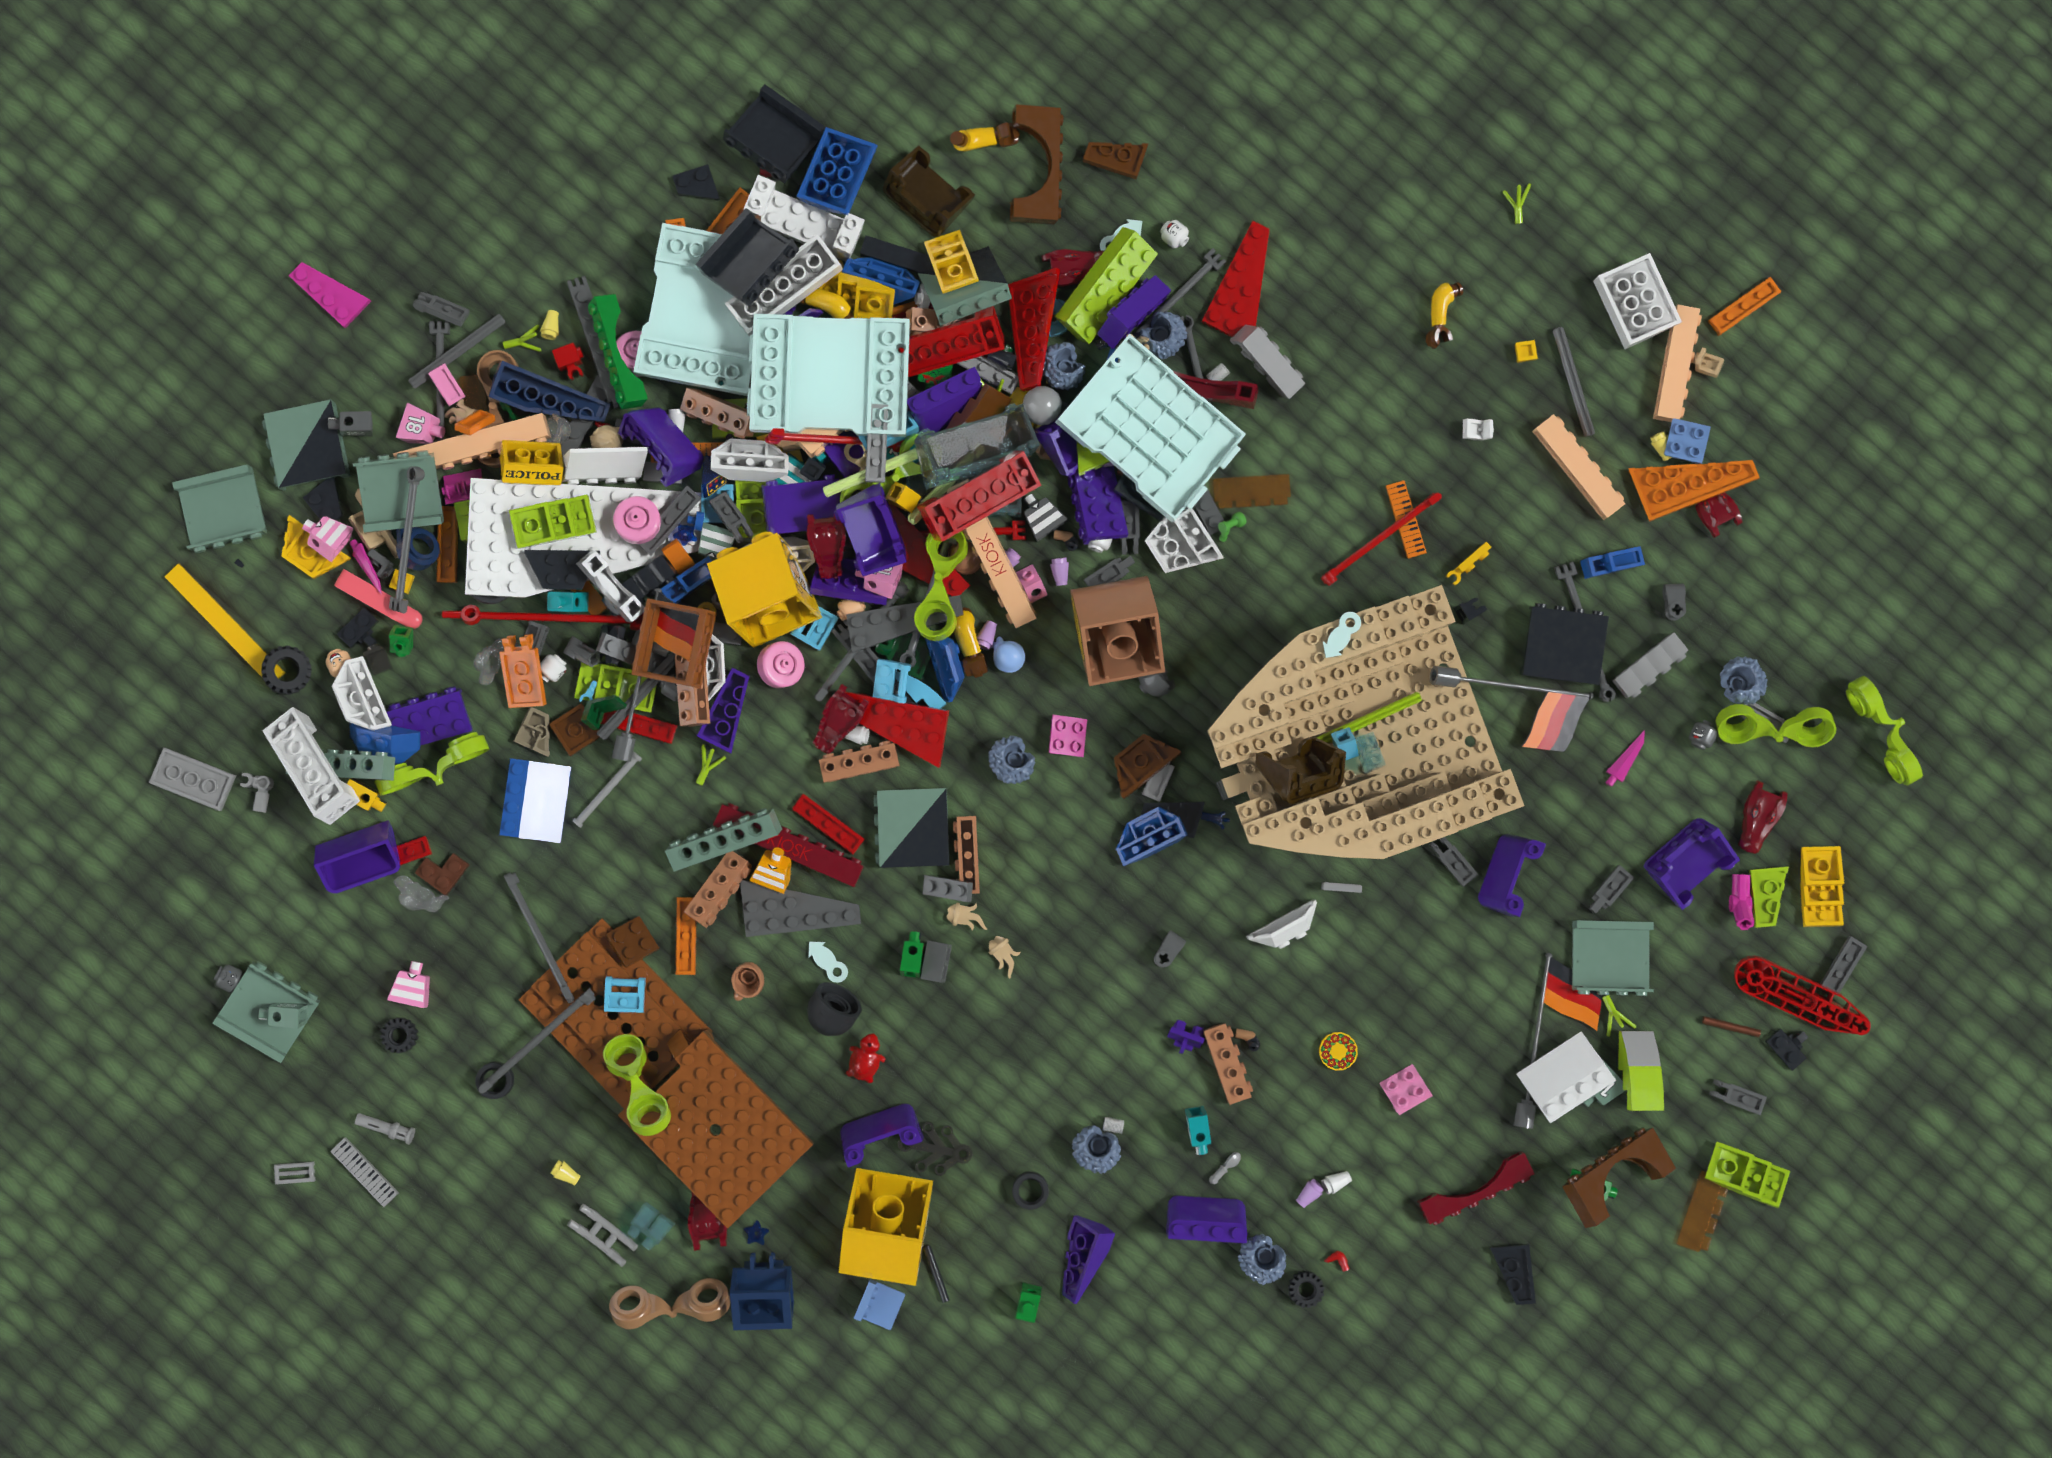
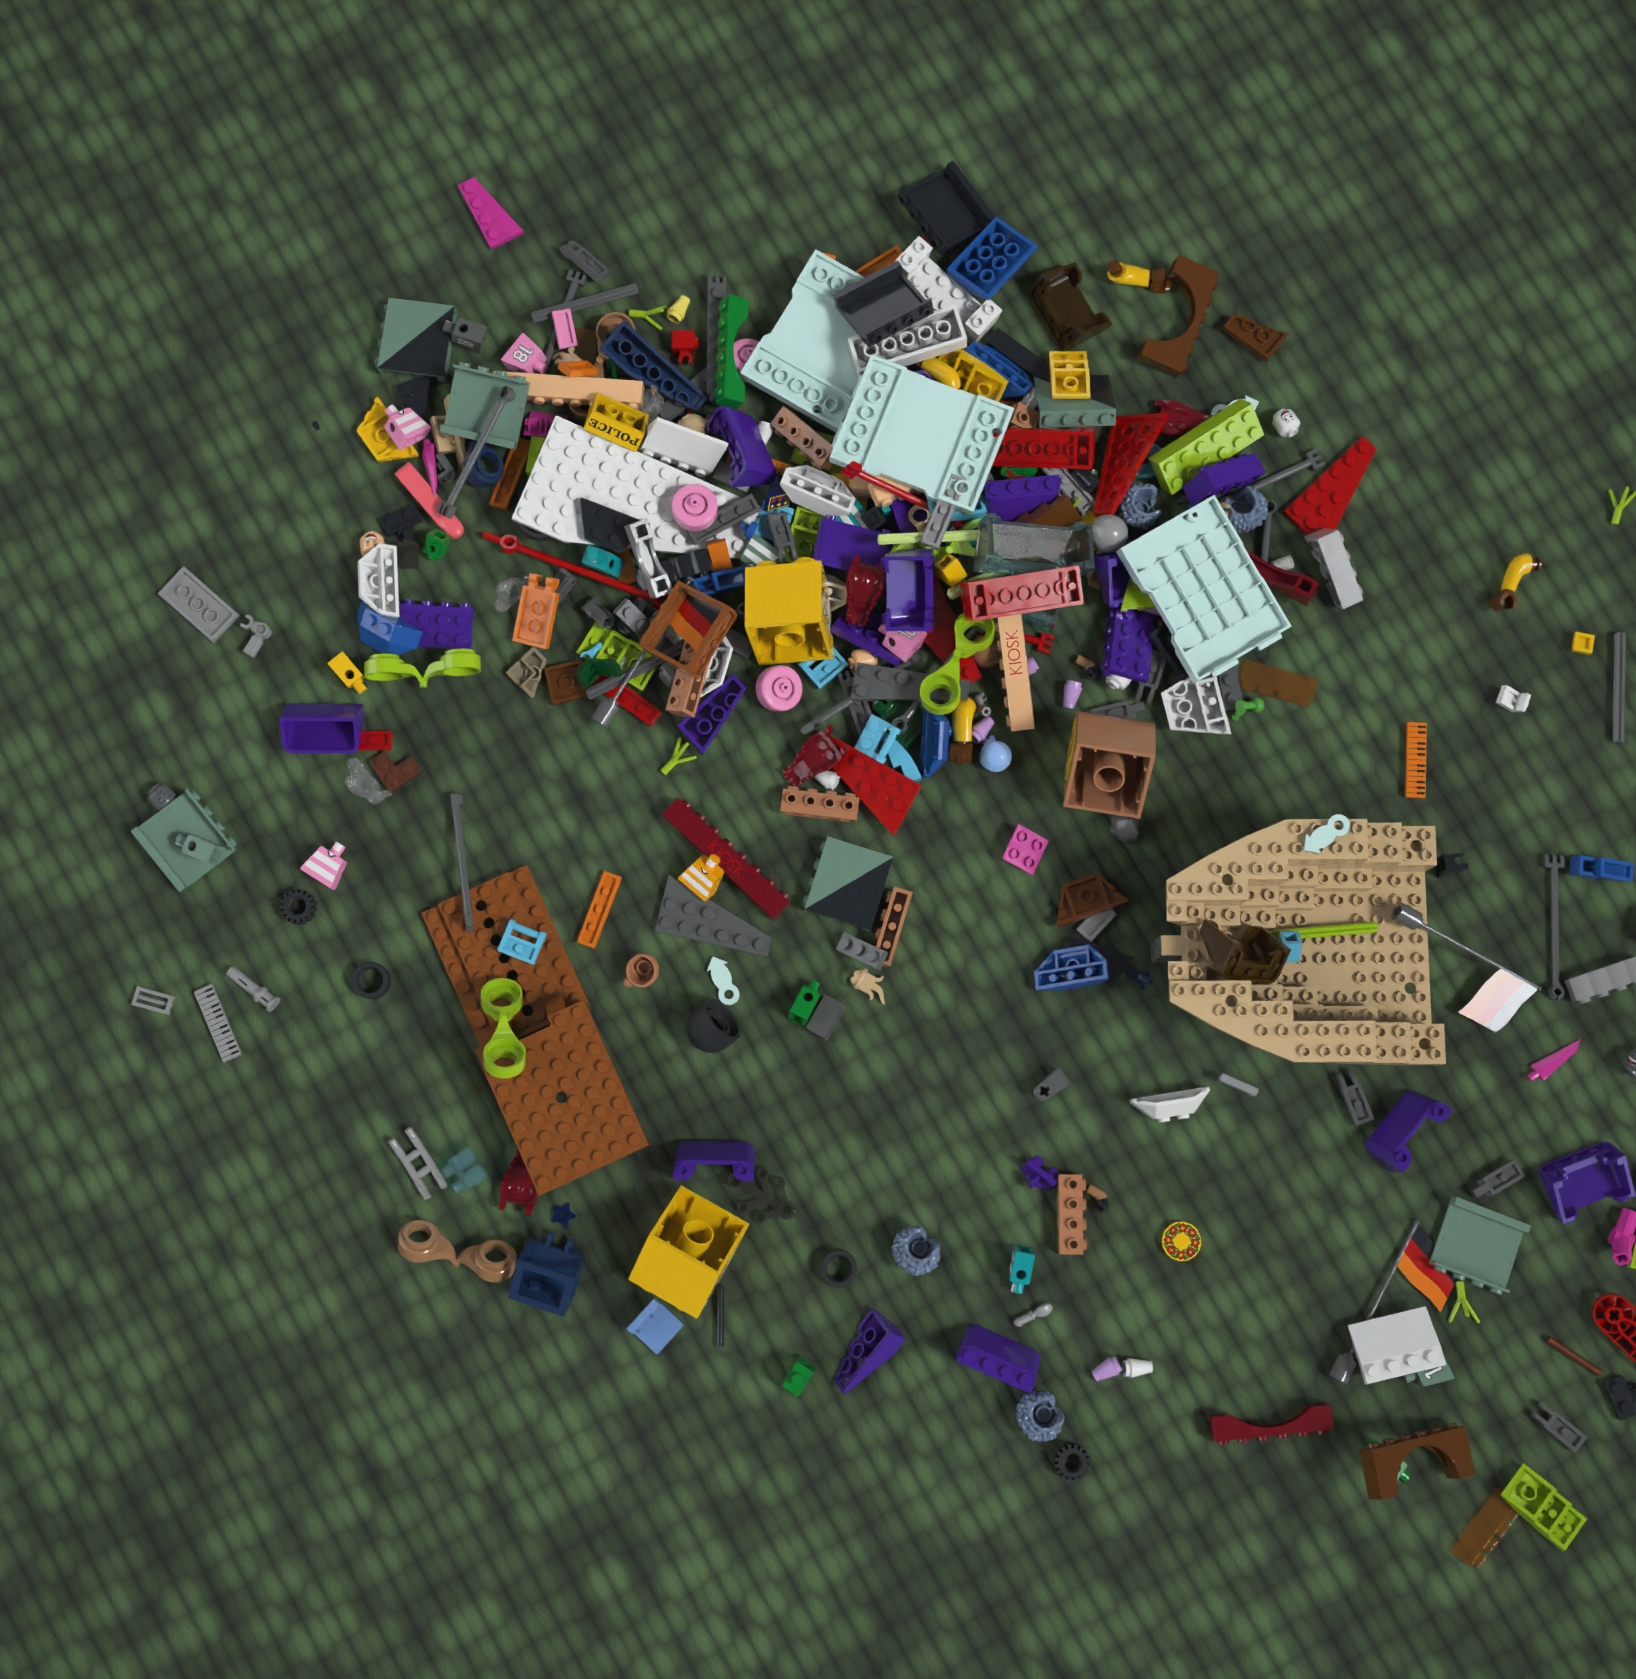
camera: 25 degrees right, 5 degrees down
yellow tile [165,564,286,679] -> none
sand green panel [172,465,268,553] -> none
black tyre [261,645,312,695] -> none
white plate [263,707,360,825] -> none
sand green brick [286,749,395,781] -> none
yellow plate [389,569,415,594] -> none
dark grey hinge [479,988,595,1093] -> none
slope [500,758,572,843] -> none
lime slope [509,494,597,549] -> none
white head [540,654,566,682] -> none
light yellow cone [550,1160,581,1186] -> none
light grey bar [572,751,642,828] -> none
reddish brown plate [605,916,659,968] -> none
sand green brick [665,808,782,872] -> none
black wing [672,164,720,201] -> none
clear blue plate [673,524,698,546] -> none
nougat brick [684,851,752,928] -> none
red tile [792,794,865,855] -> none
red animal [846,1033,885,1083] -> none
sand blue hair [988,735,1036,784] -> none
tan piece [988,936,1021,979] -> none
bright pink bracket [1016,564,1048,603] -> none
torso [1024,493,1067,542] -> none
white piece [1103,1117,1124,1134] -> none
red hinge [1320,493,1442,586] -> none
red animal [1324,1251,1350,1271] -> none
clear light blue hips [1355,732,1386,774] -> none
bright pink hinge [1379,1064,1433,1115] -> none
yellow plate [1446,542,1491,586] -> none
black wing [1490,1244,1536,1305] -> none
black panel [1520,603,1609,685] -> none
light nougat brick [1532,414,1625,520] -> none
lime slope [1618,1031,1664,1111] -> none
none -> light grey arm [974,692,991,716]

